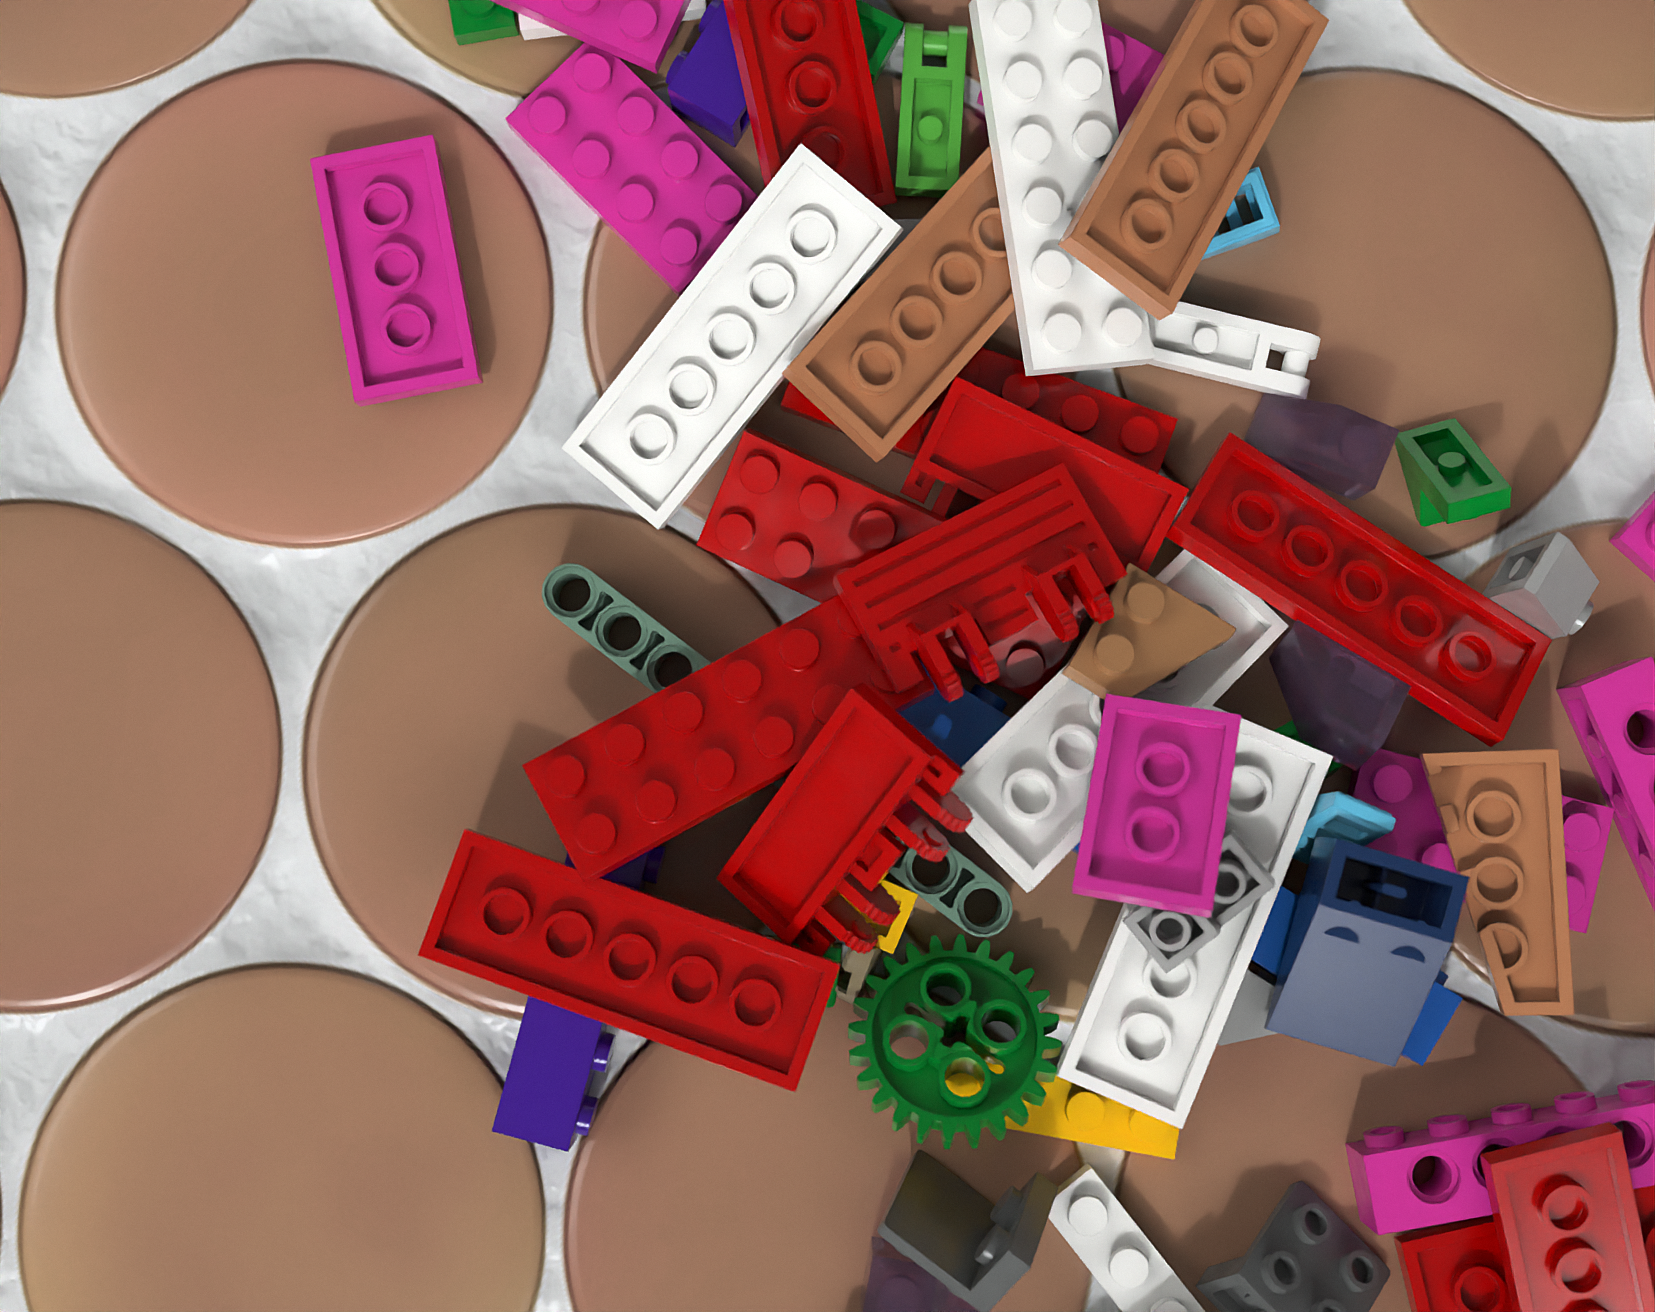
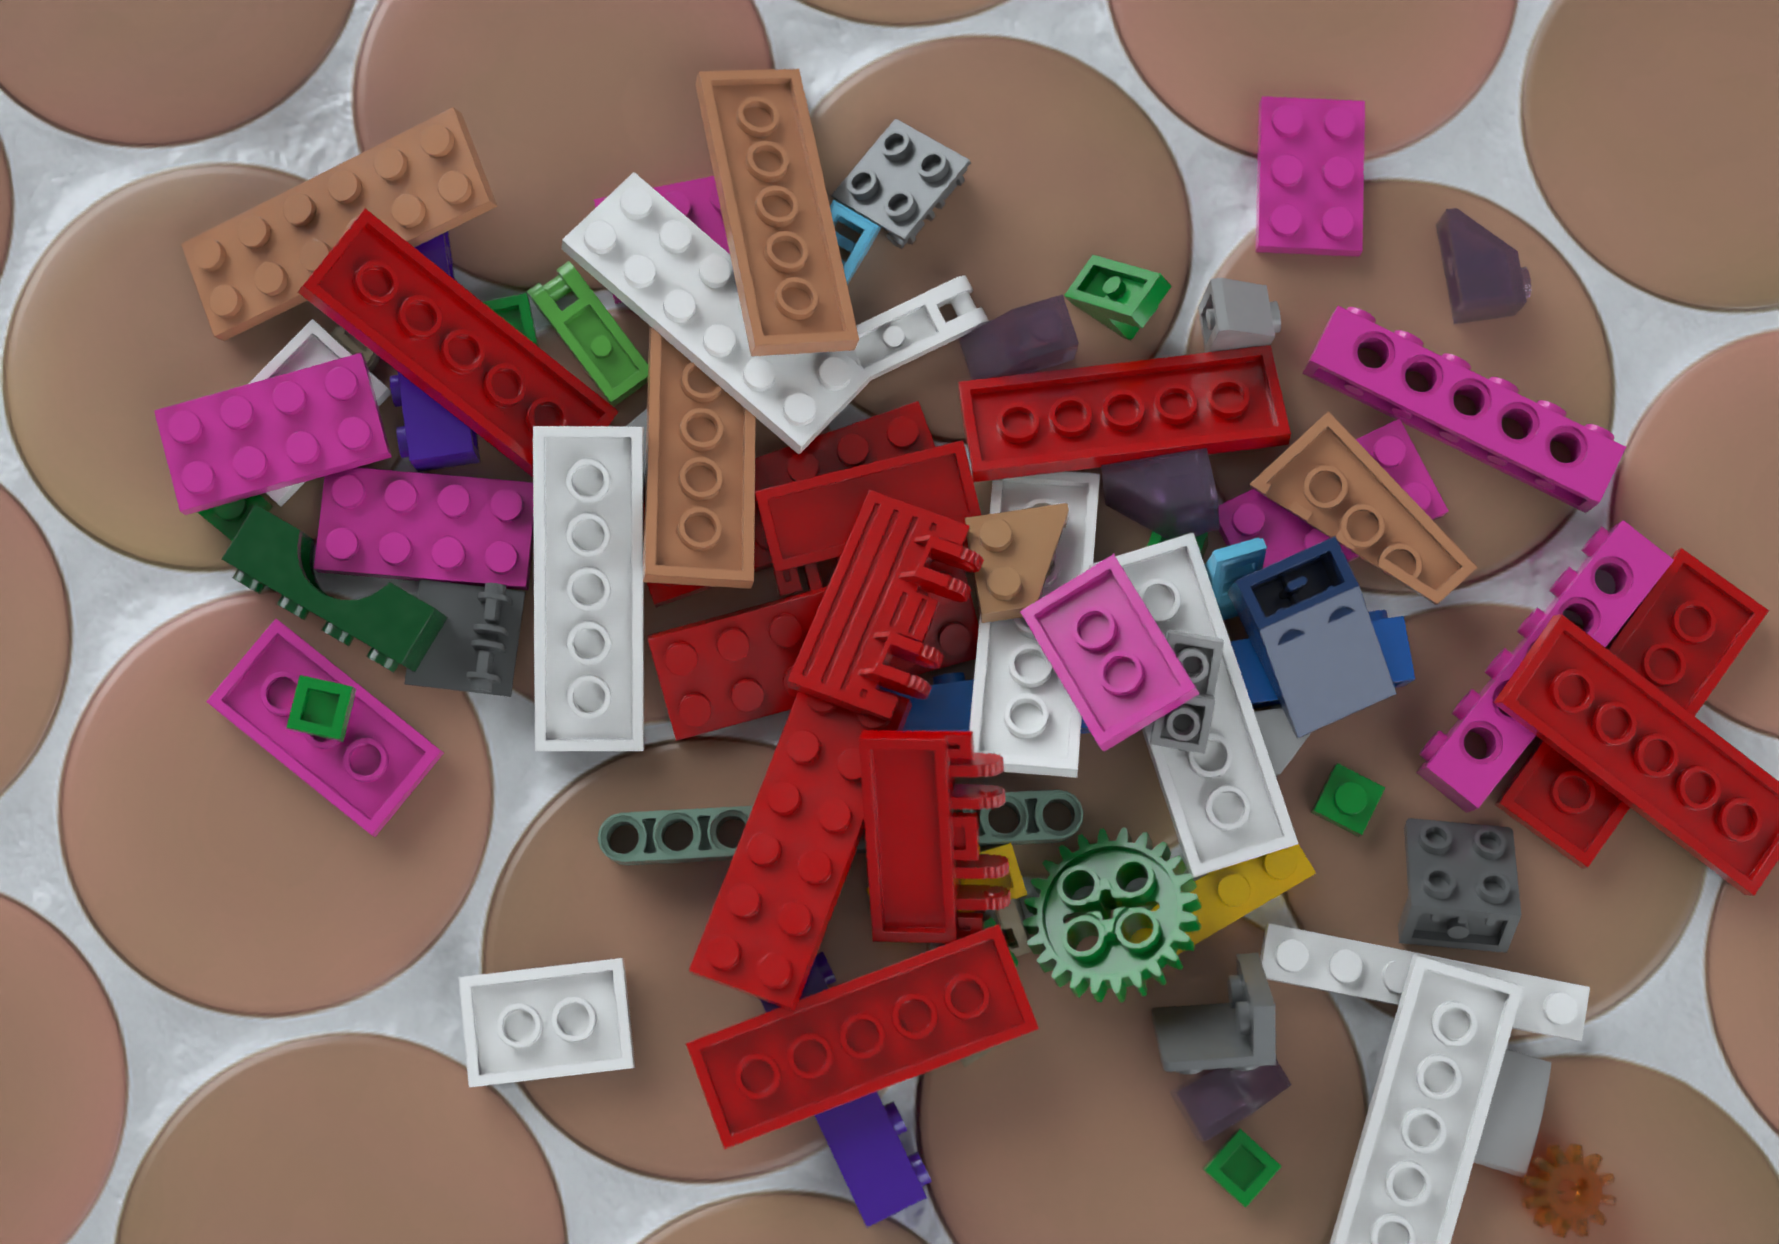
camera: 45 degrees left, 5 degrees down
none -> dark green arch [222,504,448,673]
none -> green plate [286,675,357,742]
none -> dark grey hinge [404,579,526,697]
none -> white plate [459,958,635,1087]
none -> hinge [831,118,971,249]
none -> green plate [1311,763,1386,837]

